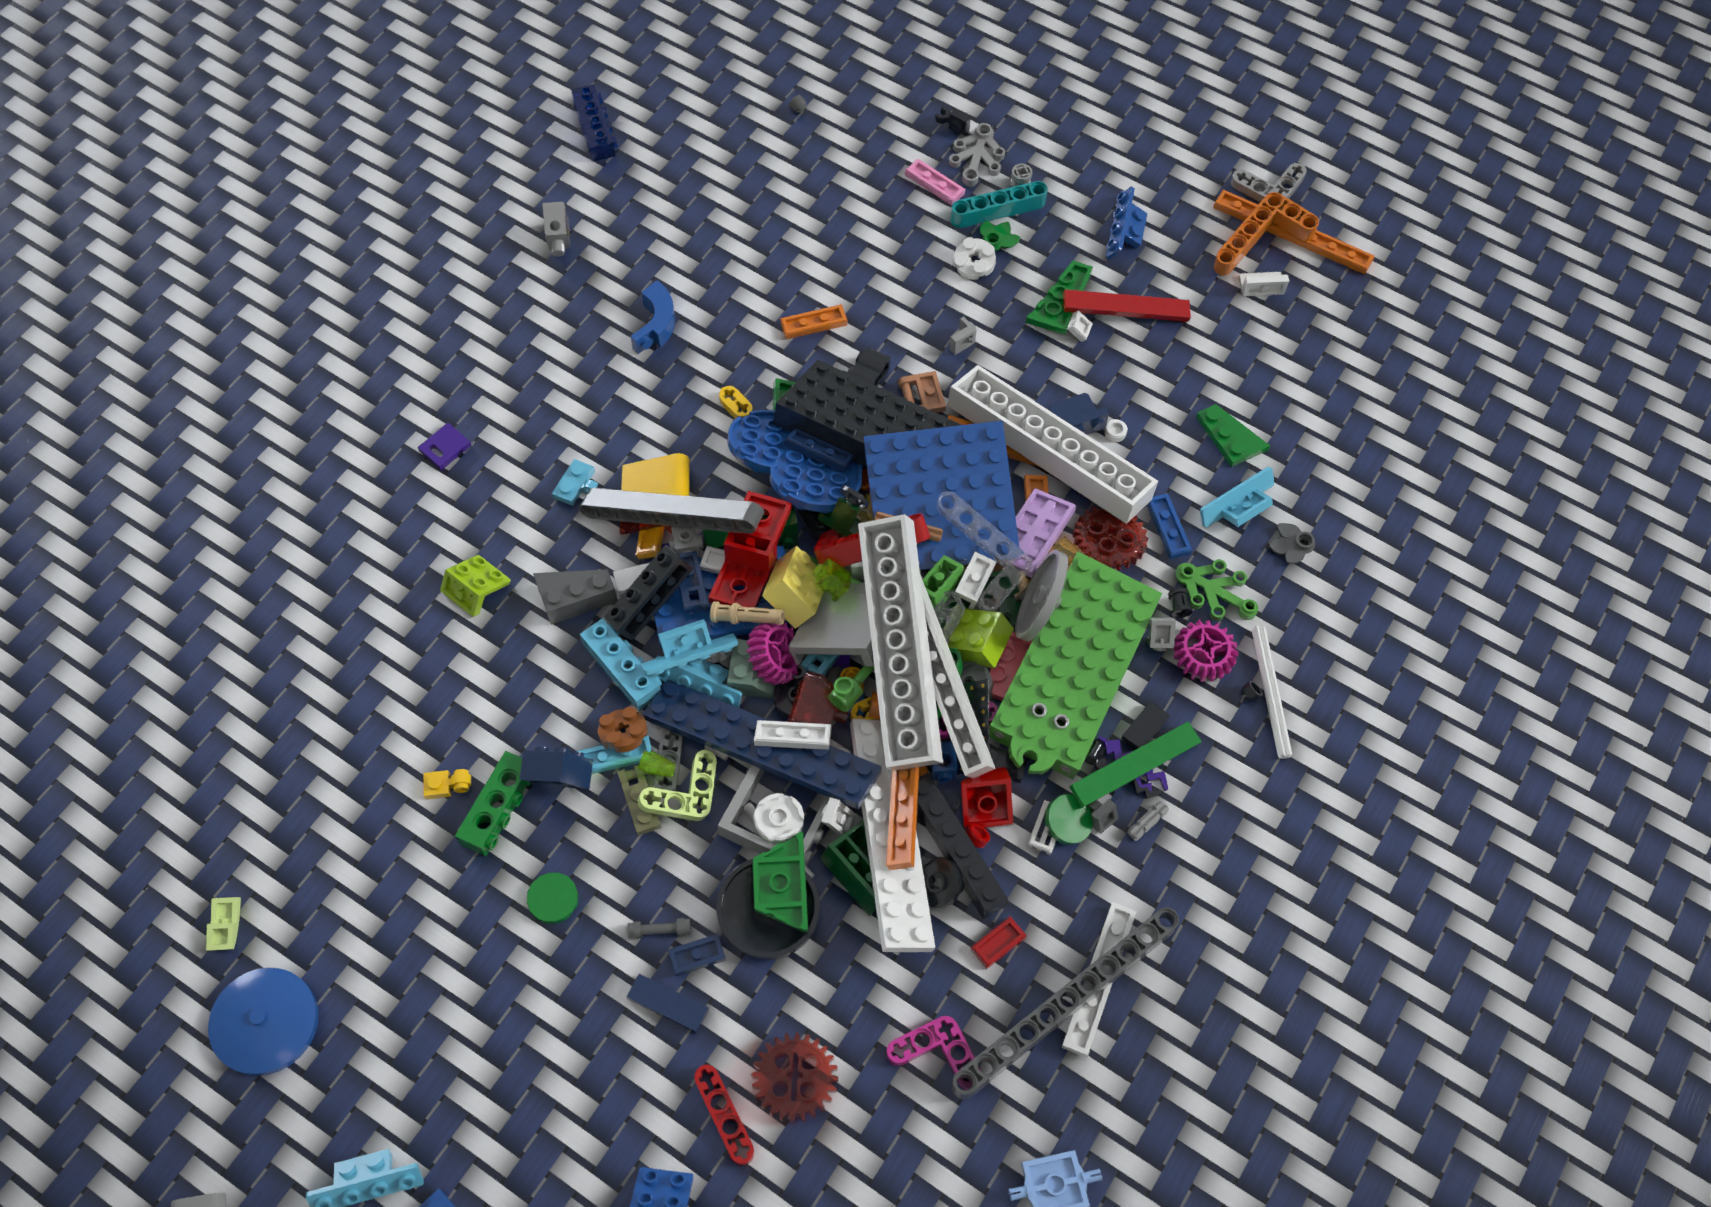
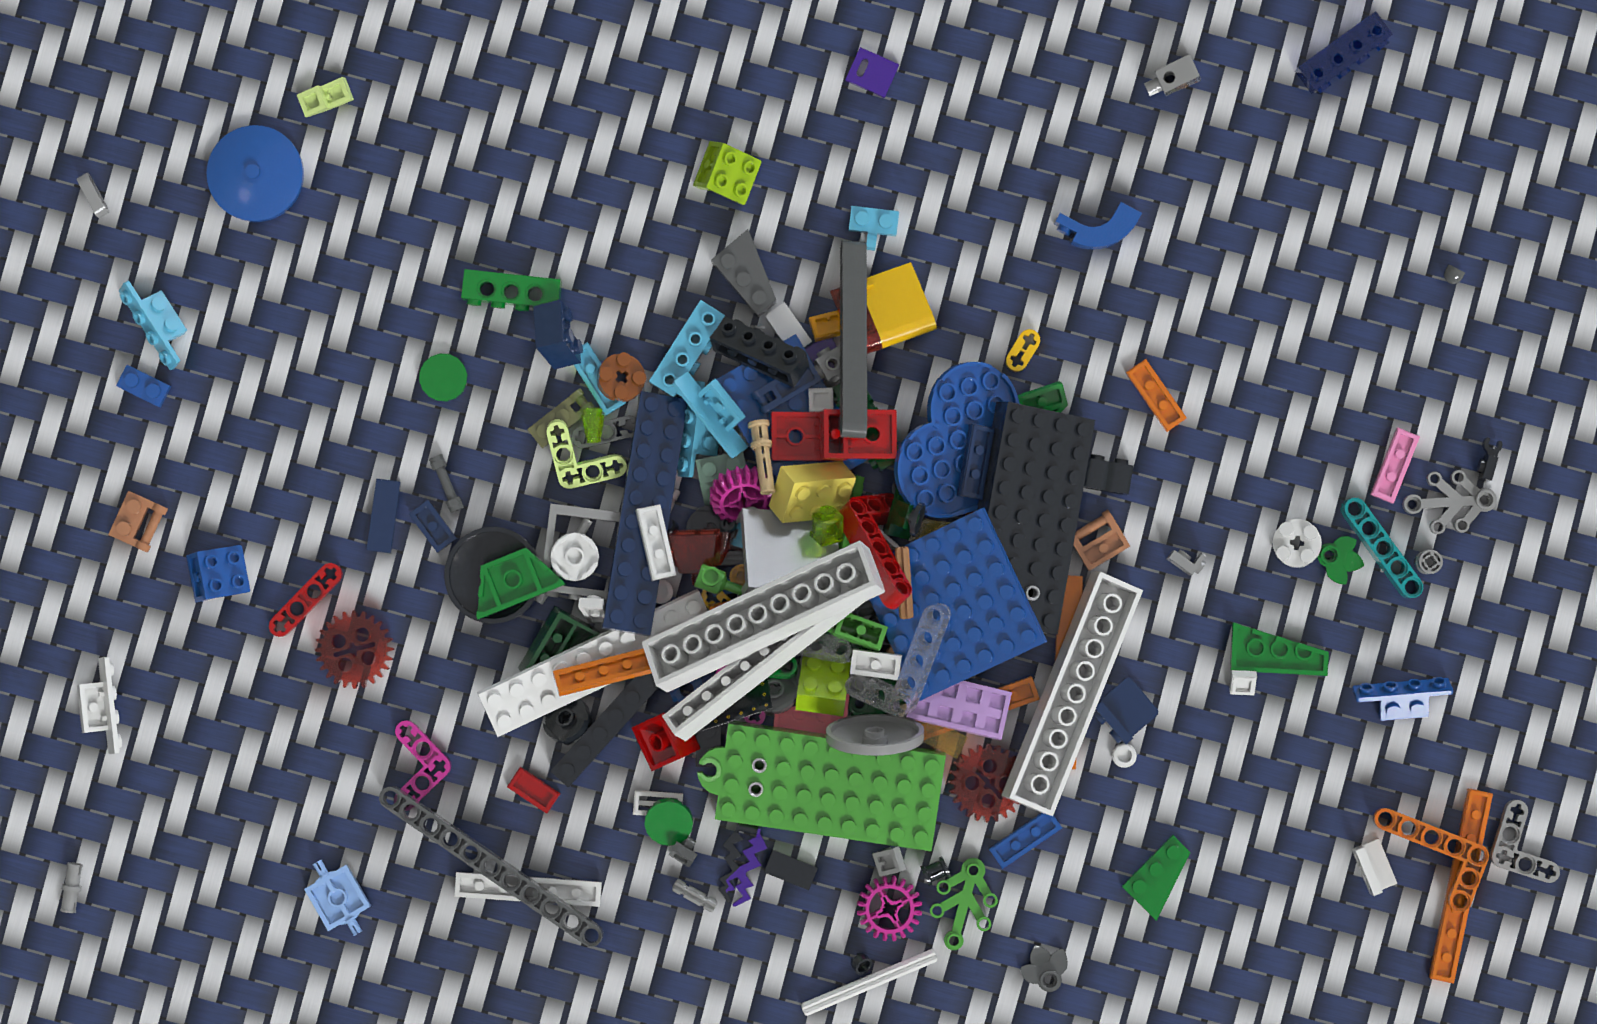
camera: 70 degrees right, 25 degrees up
yellow plate [423,769,471,799] -> none
red tile [965,823,990,848] -> none
red tile [1063,289,1191,322] -> none
green tile [1069,721,1201,808] -> none
medium azure bracket [1200,466,1274,528] -> none

